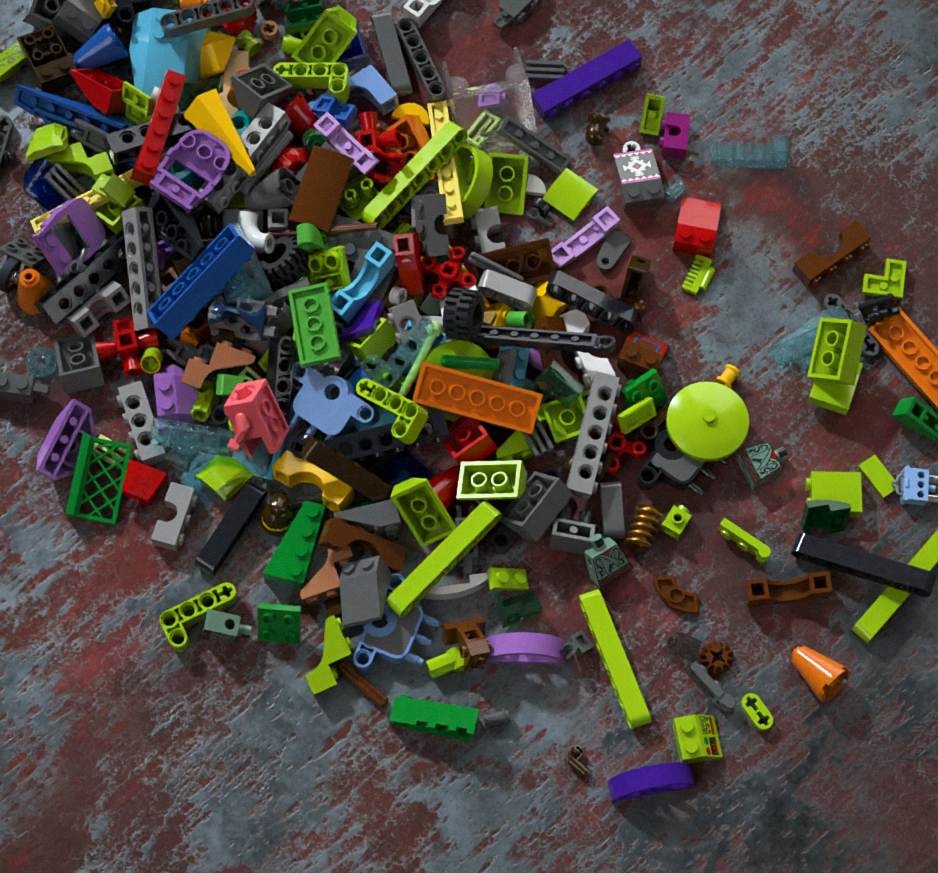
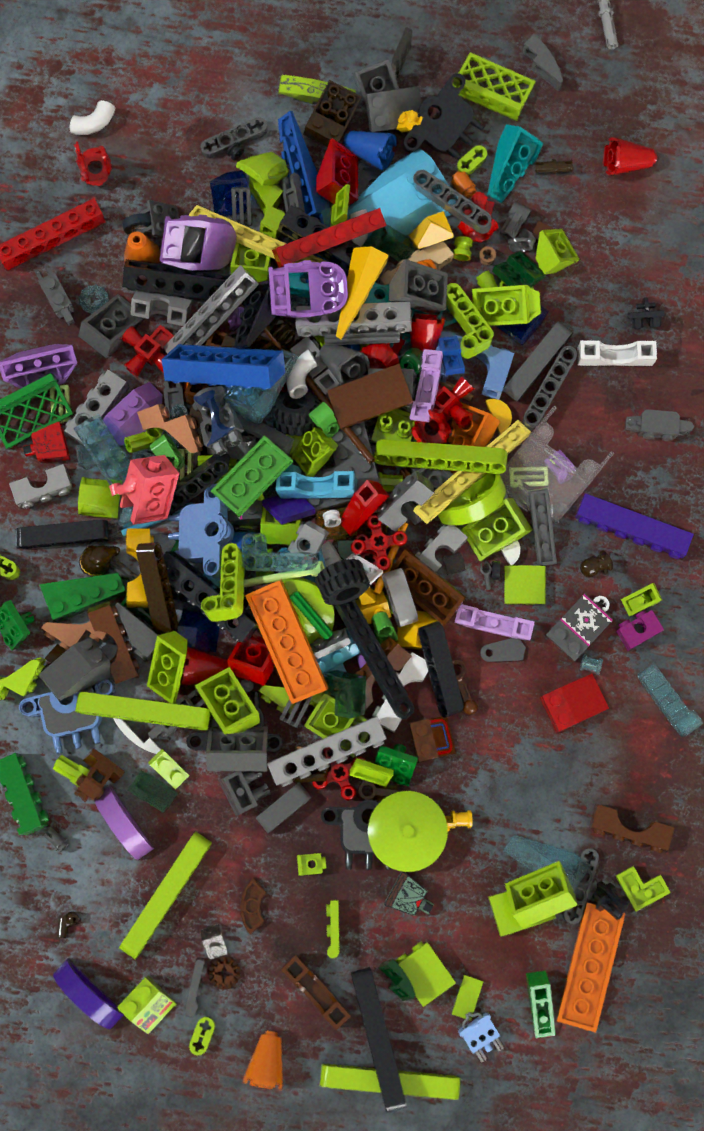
camera: 55 degrees right, 10 degrees up
dark grey hand [70,248,87,274] -> none
lime slope [91,173,136,208] -> none
lime wheel [140,347,164,374] -> none
black wheel [290,434,311,458] -> none
reddish brown axle [336,660,388,708] -> none
dark grey axle [468,252,524,282] -> none
dark grey tile [525,60,565,81] -> none
dark grey plate [559,630,594,659] -> none
sand green torso [584,534,633,588] -> none
dark brown torso [620,255,652,302] -> none
pearl gold piece [625,504,662,550] -> none
lime piece [681,254,715,295] -> none

